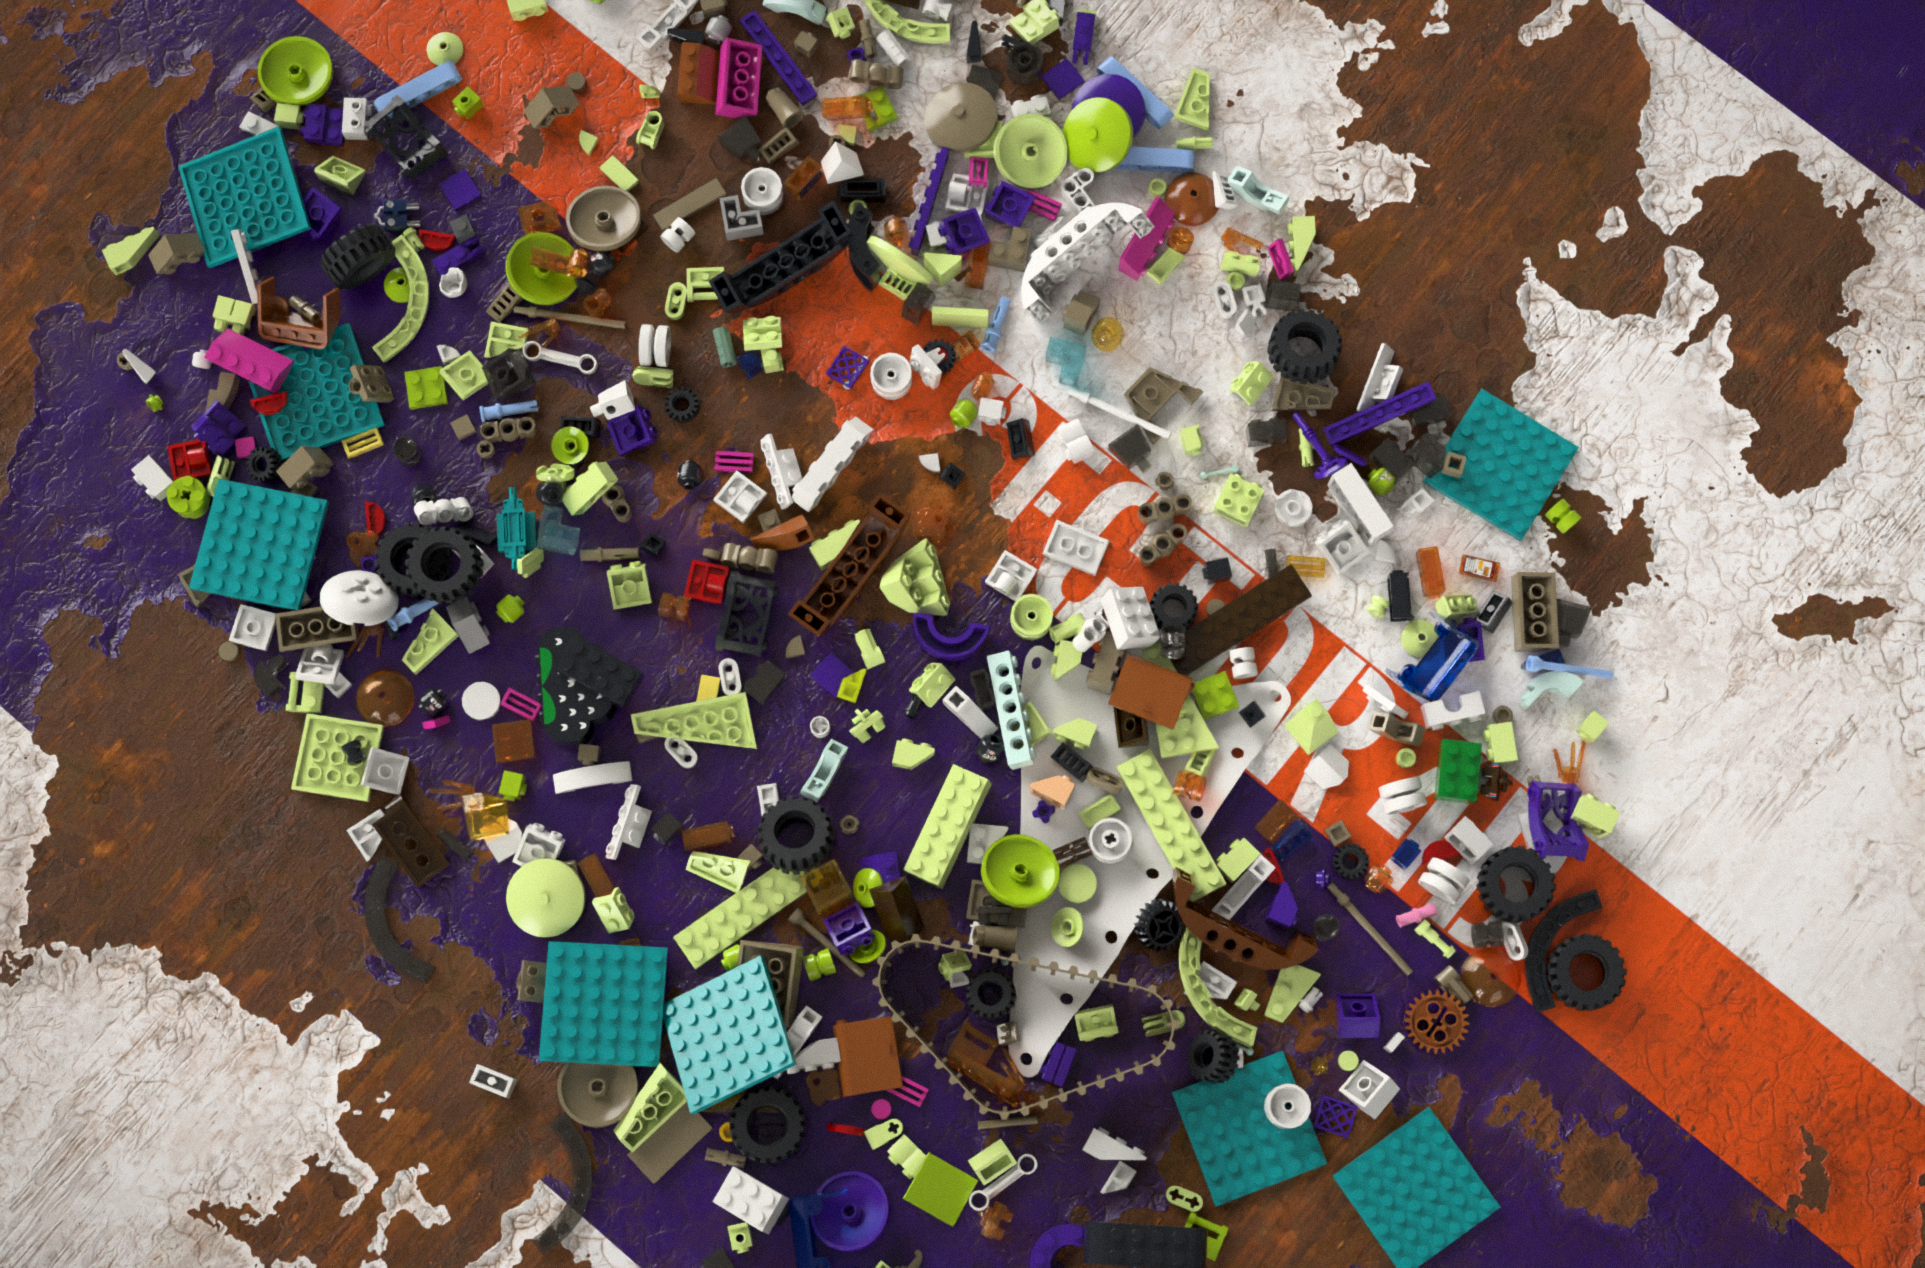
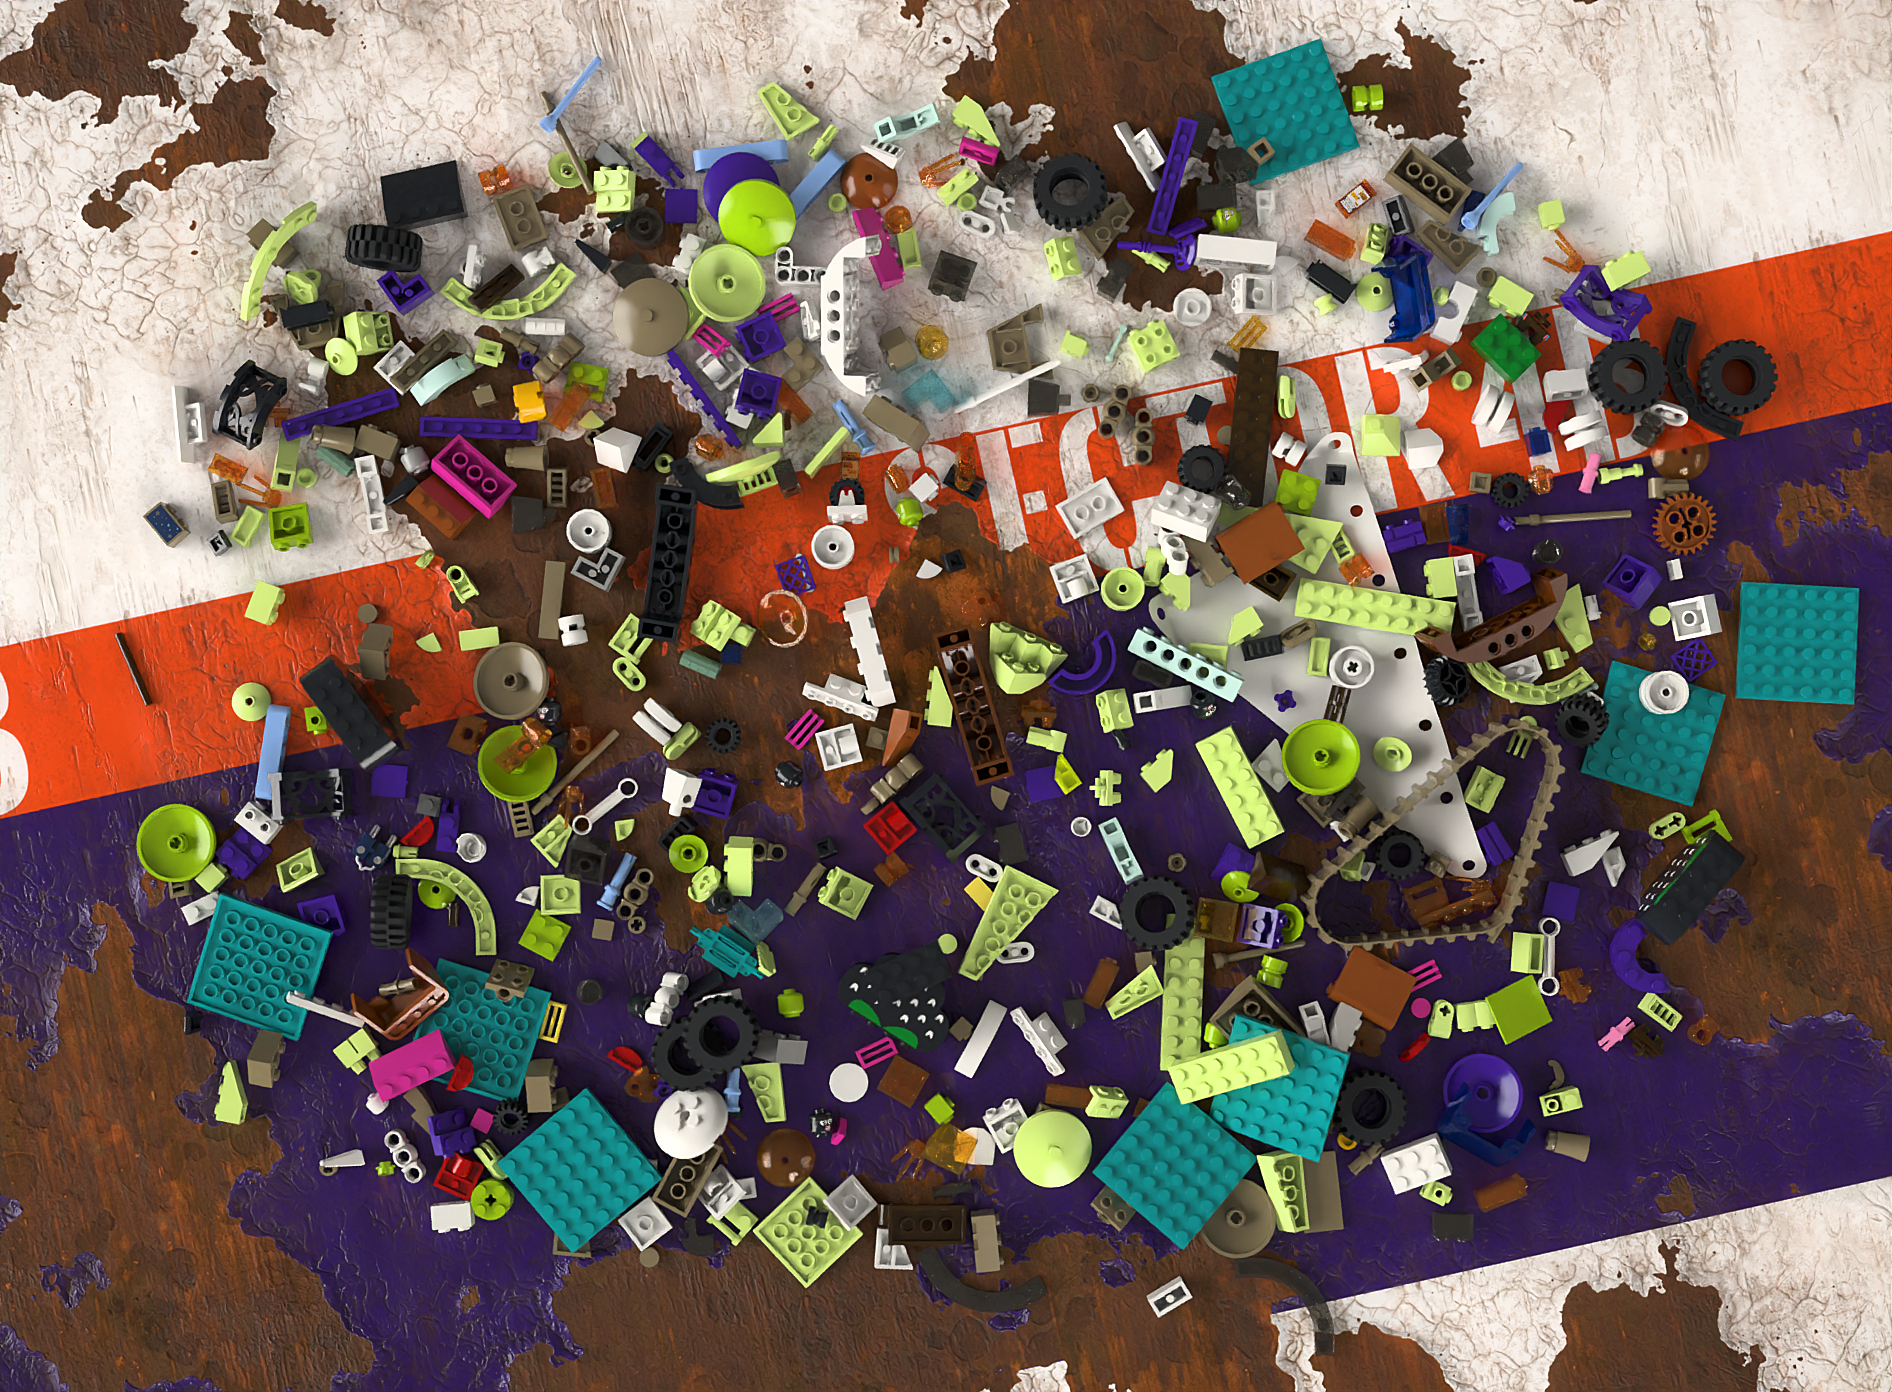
camera: 55 degrees left, 10 degrees up
light nougat slope [1029,775,1075,811] -> none
white brick [1055,419,1095,464] -> none
yellowish green tile [1058,864,1097,904] -> none
none -> black slope [184,1011,201,1035]
none -> black brick [299,654,404,773]
none -> white piece [385,1129,426,1183]
none -> dark brown pin [446,902,461,927]
none -> yellow brick [513,380,548,423]
none -> yellowish green tile [615,819,635,841]
none -> clear orange dish [757,589,810,648]
none -> dark tan wedge [862,394,931,453]
none -> dark tan bush [889,546,899,564]
none -> clear smoke plate [928,250,978,302]
none -> yellowish green tile [938,934,957,954]
none -> clear orange beam [955,432,976,491]
none -> dark tan wedge [971,1208,1003,1273]
none -> clear orange hips [1021,695,1057,727]
none -> yellowish green brick [1168,1029,1295,1104]
none -> yellowish green arm [1276,375,1296,419]
none -> dark purple brick [1381,518,1426,554]
none -> dark tan wing [1415,220,1484,275]
none -> yellowish green tile [1432,286,1449,306]
none -> dark purple piece [1541,881,1580,921]

